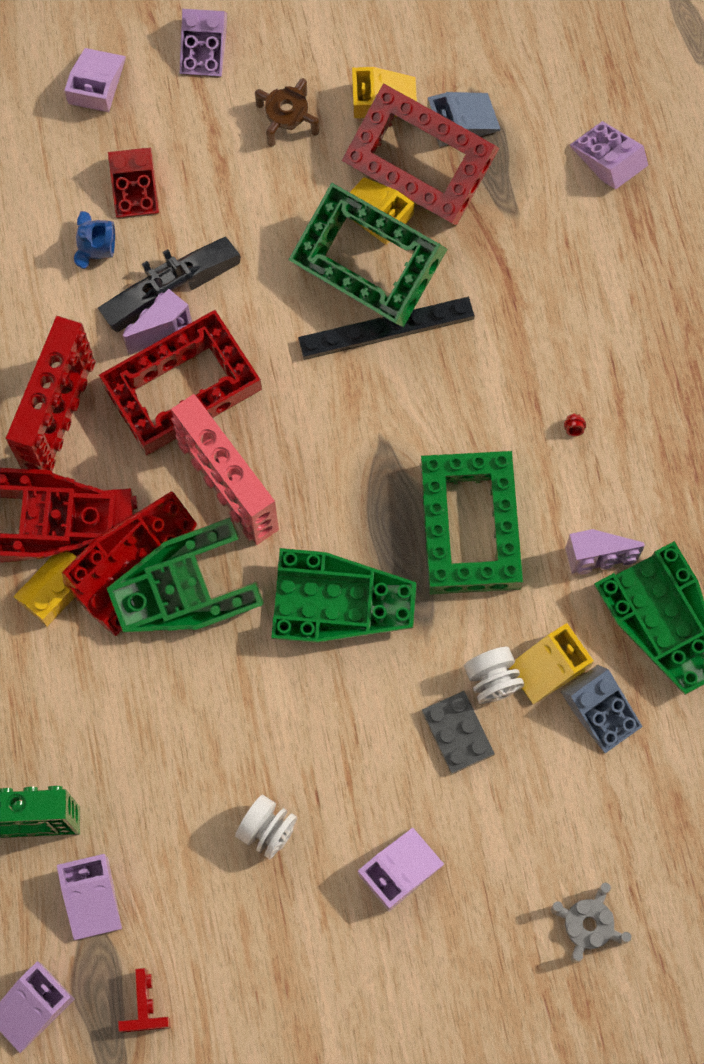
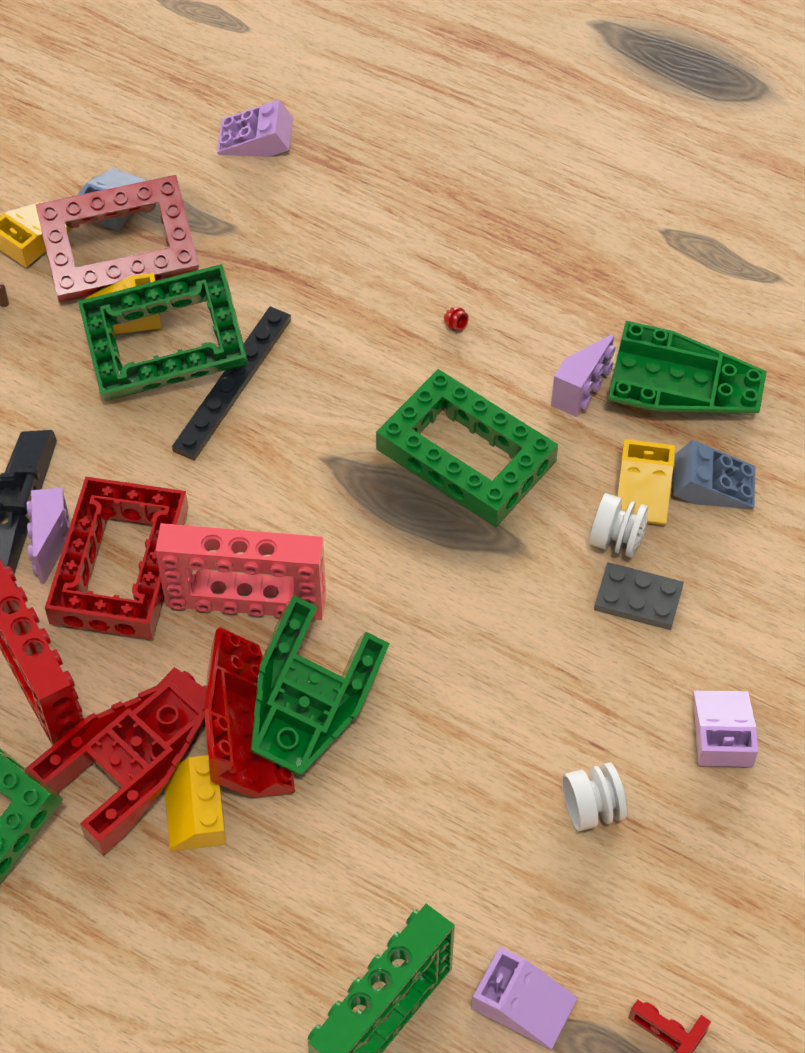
camera: 50 degrees left, 15 degrees down
green wedge [271,548,416,643] -> none

